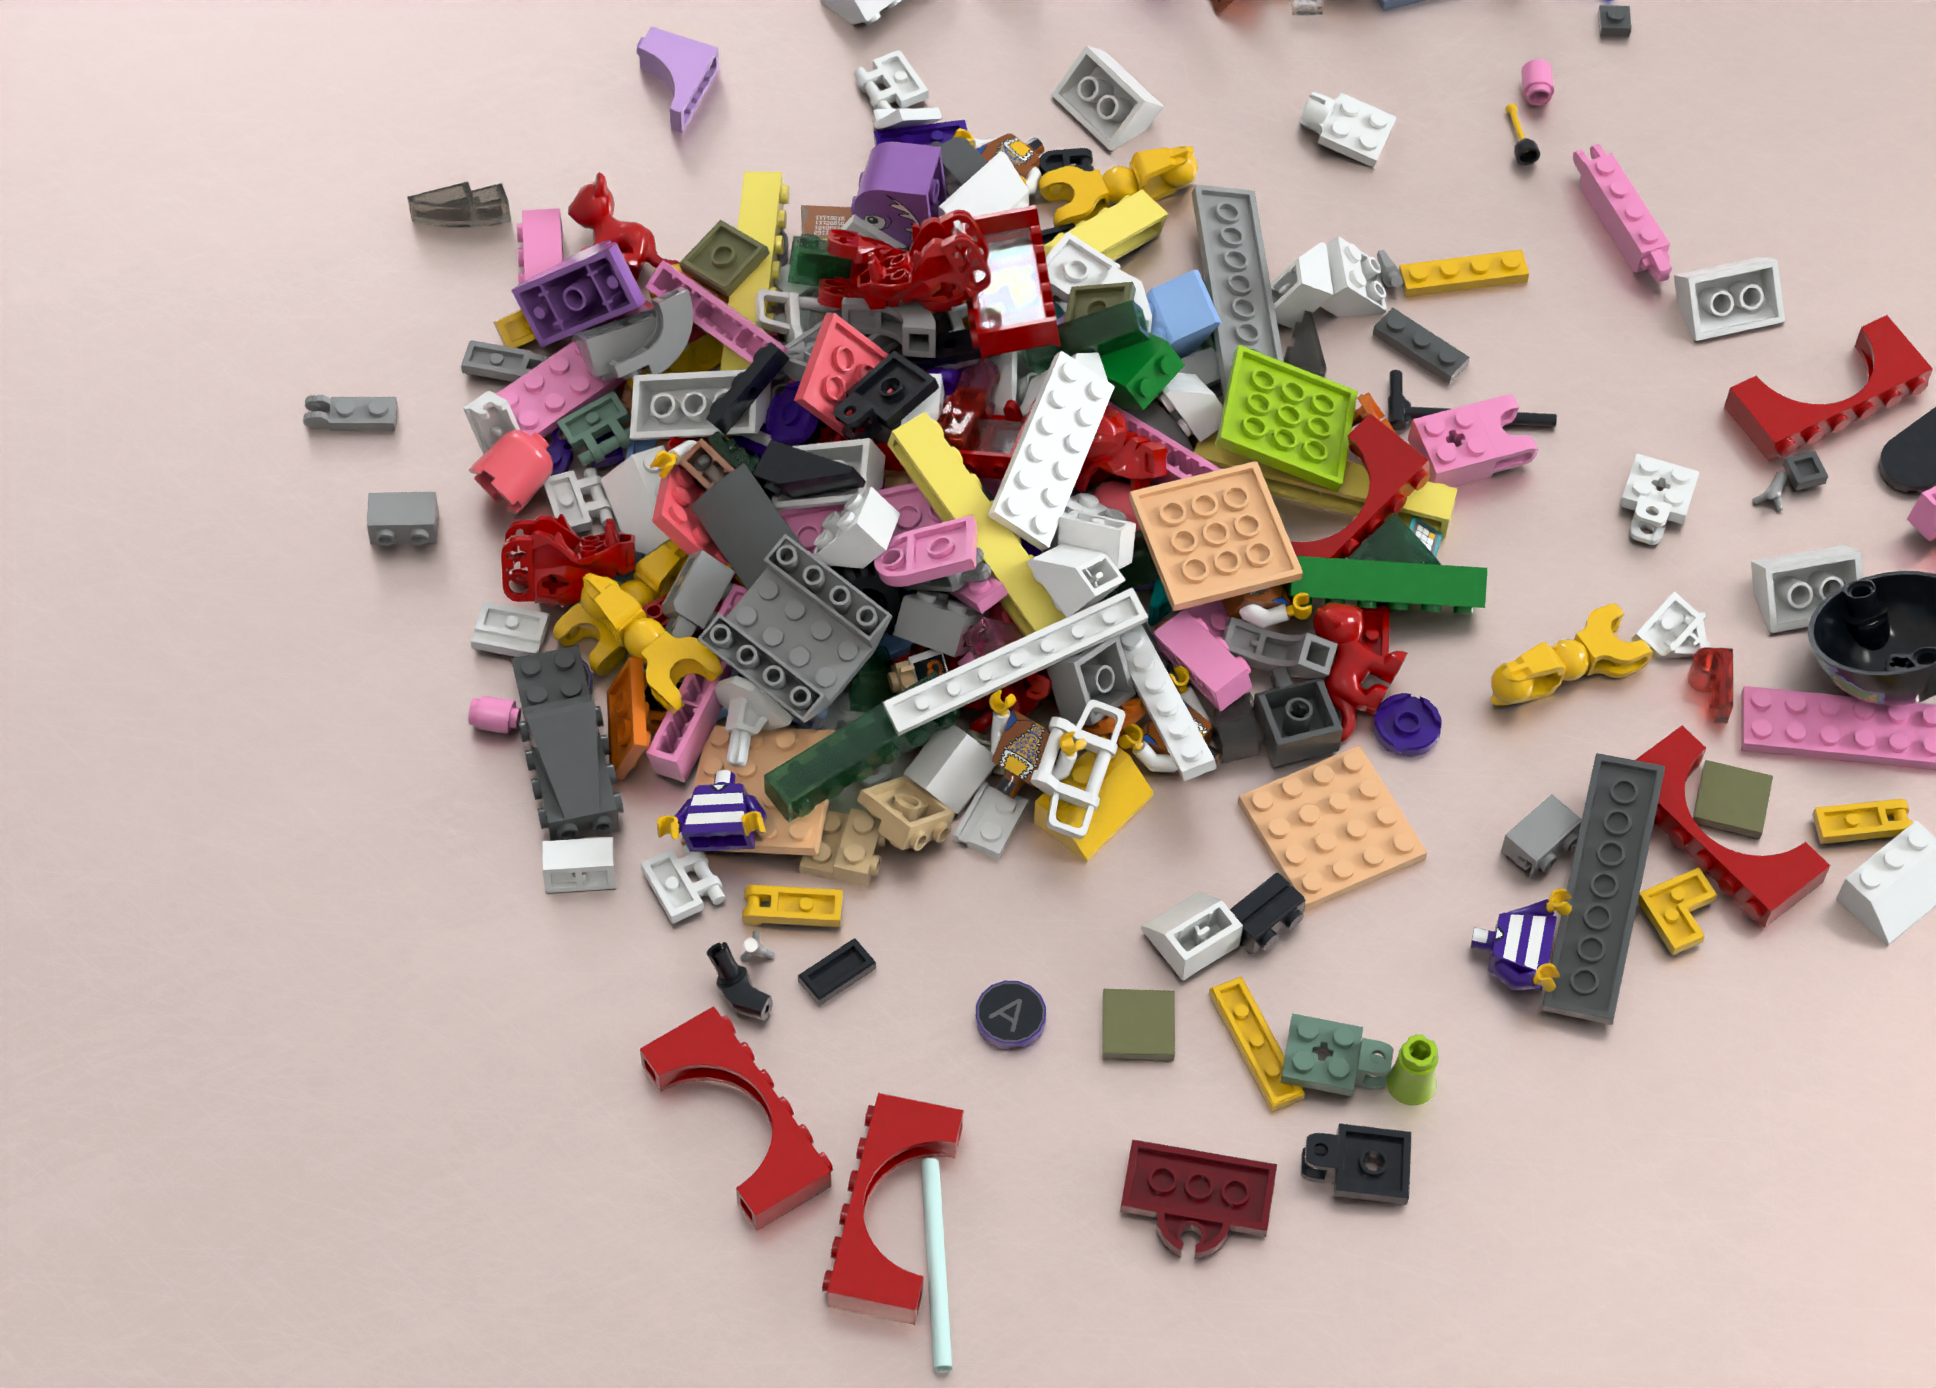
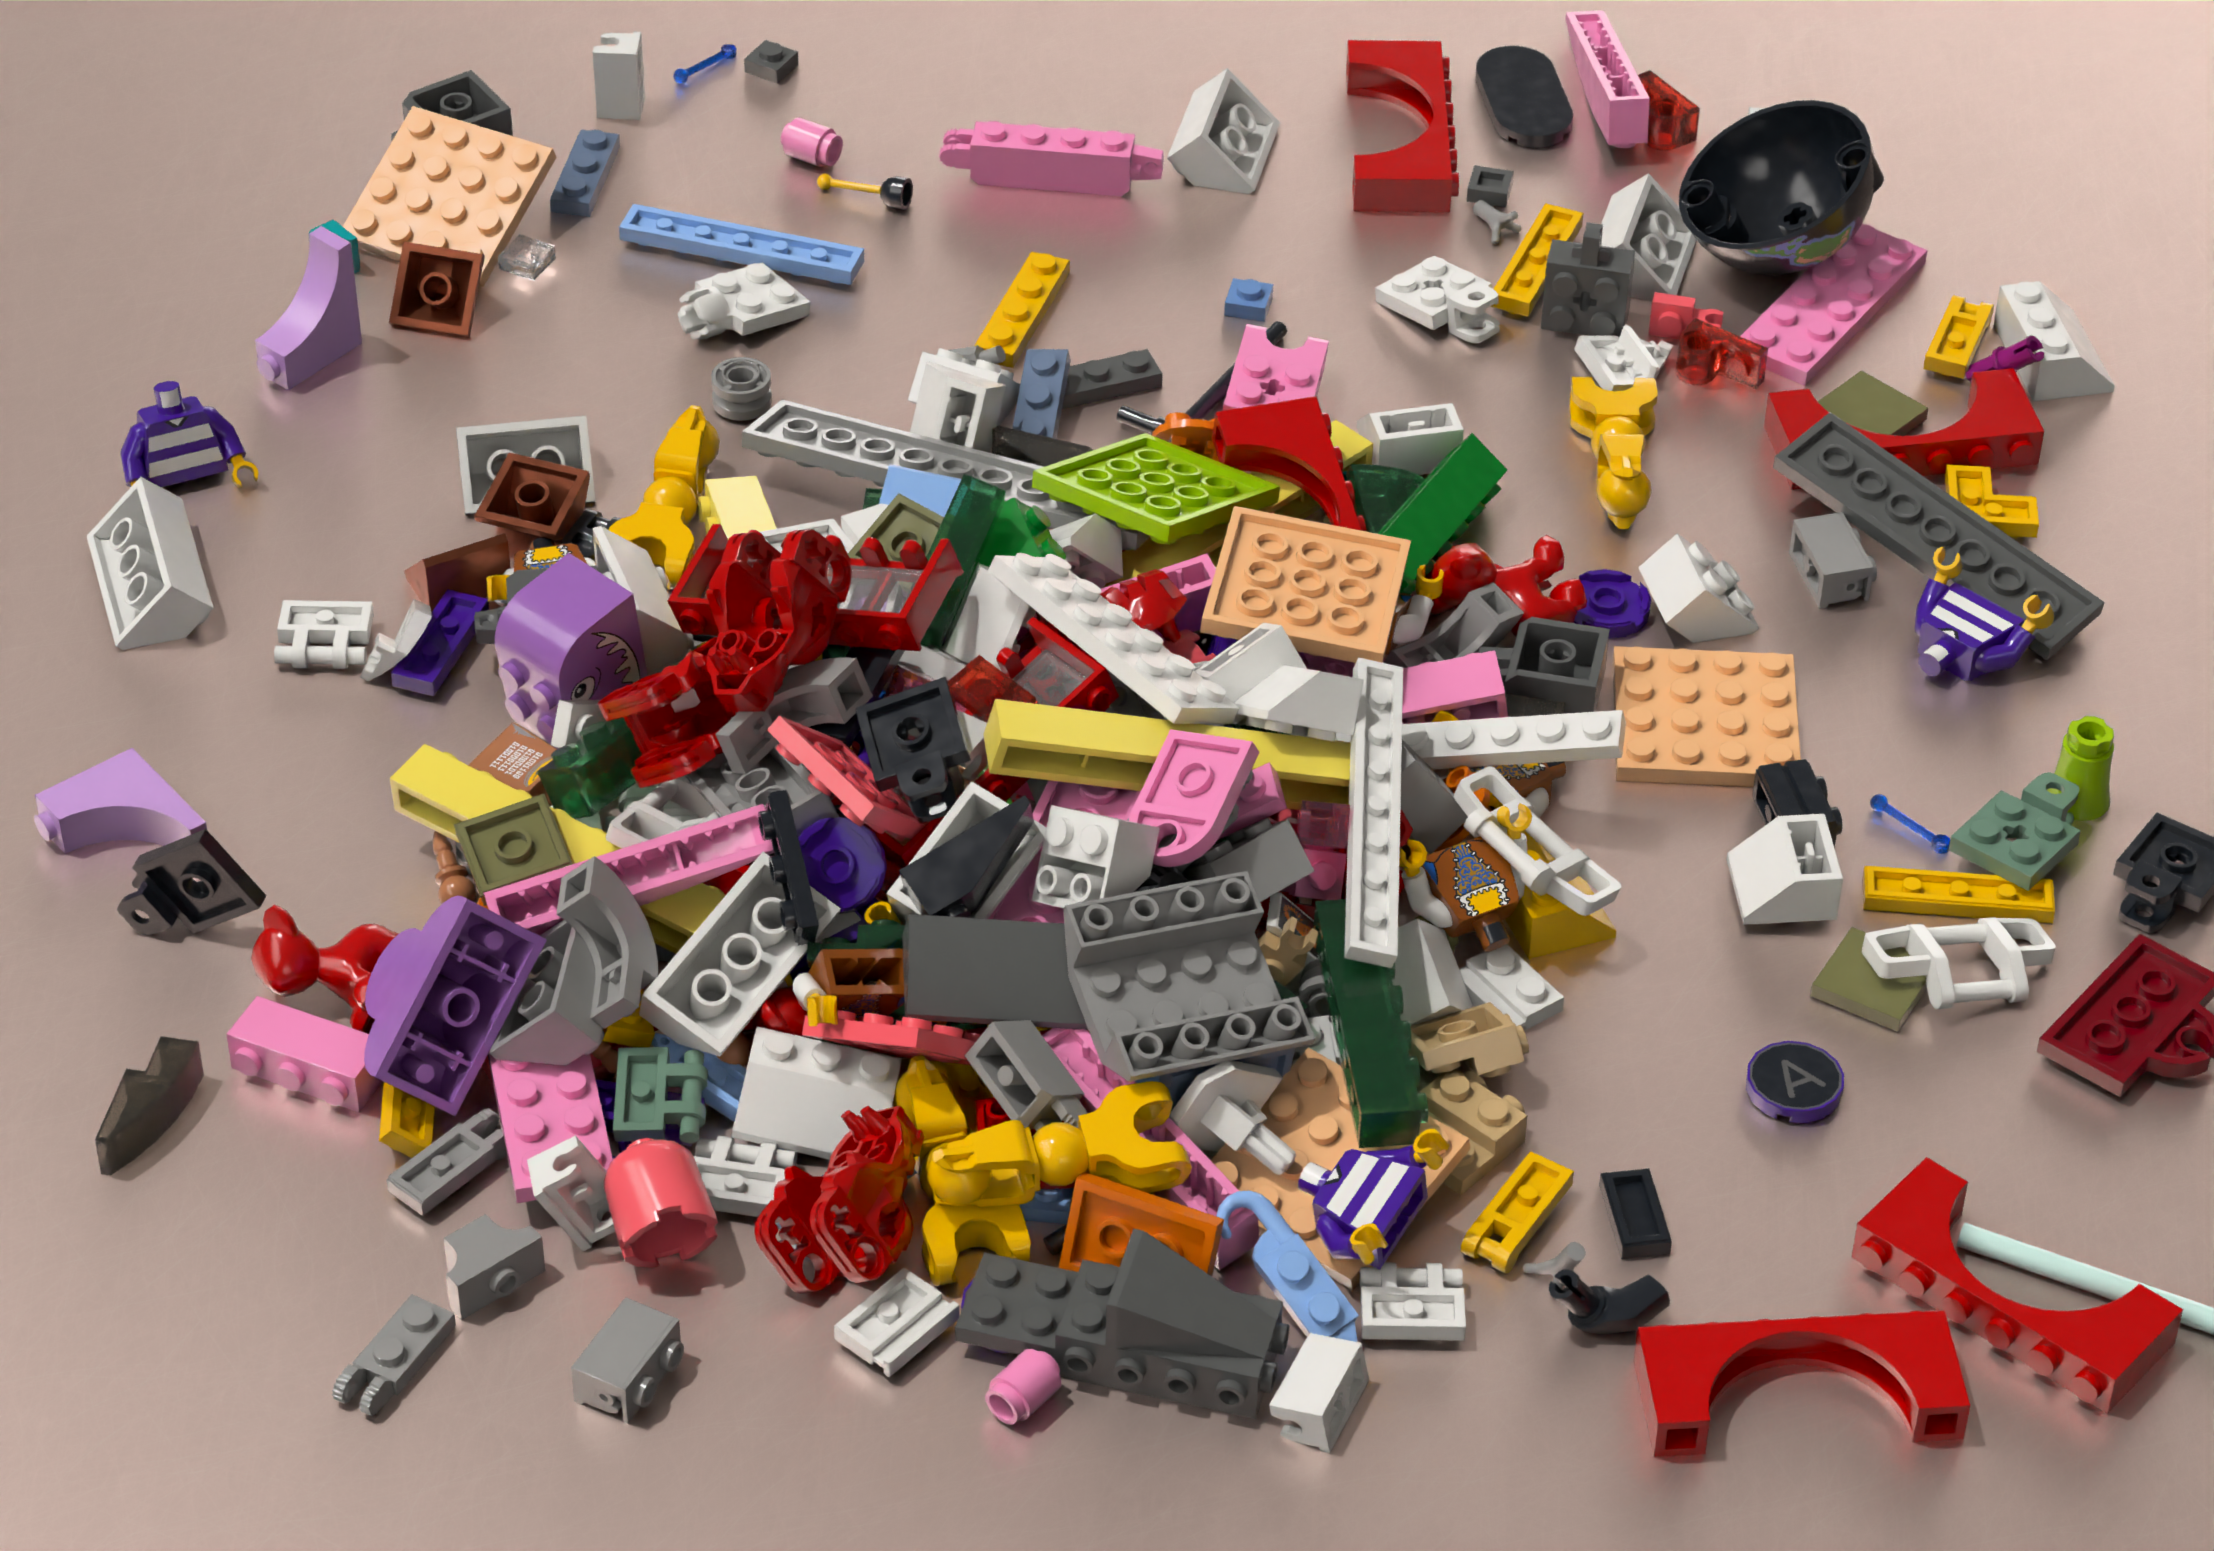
camera: 60 degrees left, 15 degrees down
none -> black plate [117,829,267,935]
none -> copper slope [404,533,511,613]
none -> light grey brick [444,1214,545,1320]
none -> copper slope [474,452,590,540]
none -> light blue plate [619,204,864,285]
none -> light grey wheel [711,357,772,421]
none -> sand blue plate [1009,349,1071,460]
none -> light blue plate [1216,1190,1359,1342]
none -> medium blue plate [1224,278,1273,322]
none -> white slope [1357,403,1464,480]
none -> yellow plate [1490,203,1584,317]
none -> dark grey hinge [1541,222,1635,337]
none -> white slope [1638,534,1759,643]
none -> coral plate [1648,292,1724,341]
none -> white bar [1861,917,2056,1009]
none -> clear blue hinge [1870,794,1950,854]
none -> magenta axle [1965,335,2044,383]

